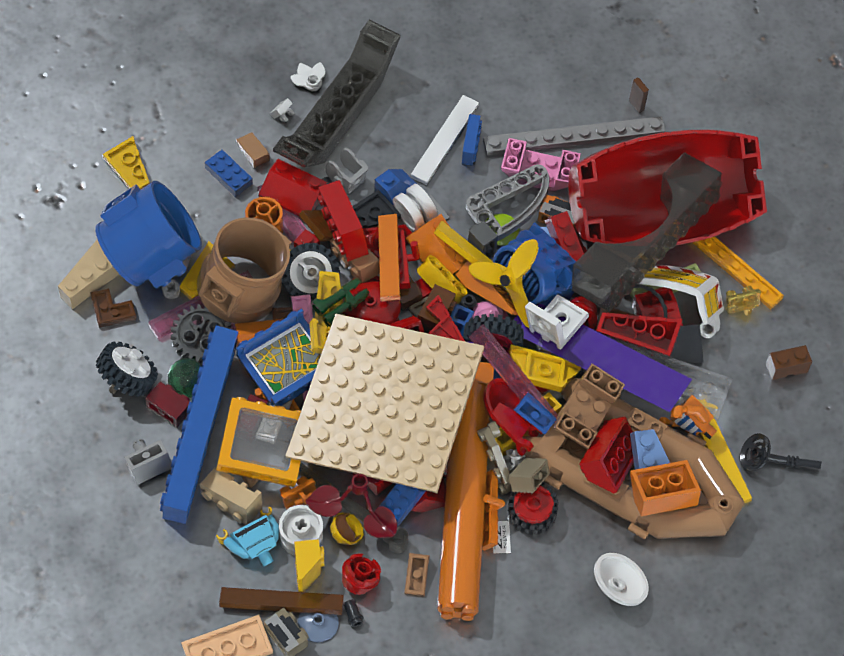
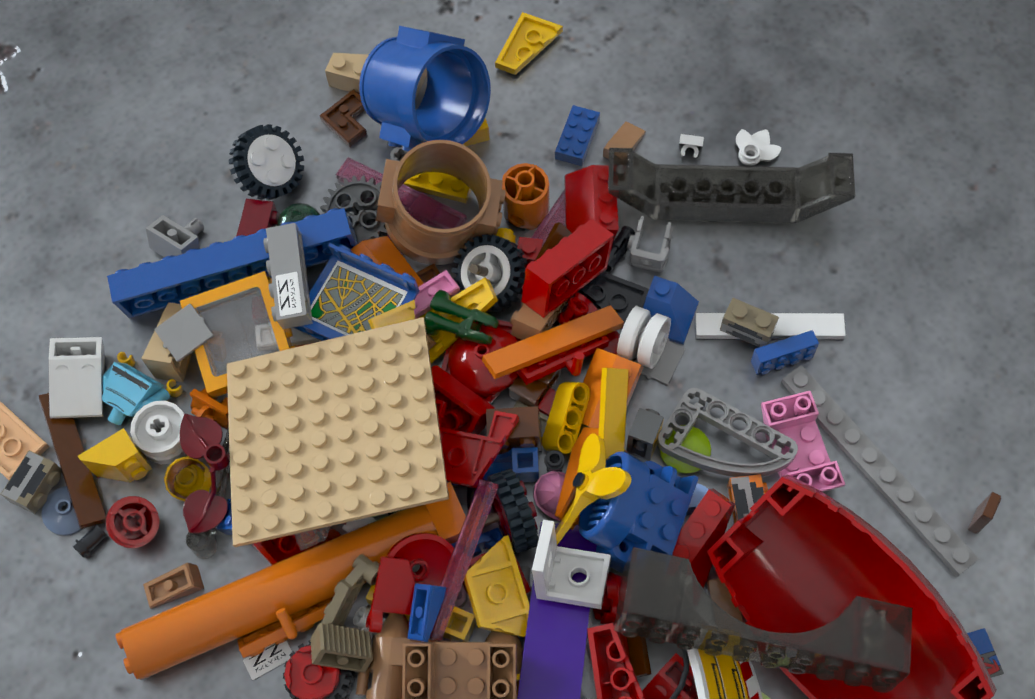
camera: 70 degrees right, 5 degrees up
none -> white slope [49,337,105,418]
none -> light grey piece [154,304,214,362]
none -> light grey brick [264,223,313,329]
none -> dark tan brick [720,298,779,347]

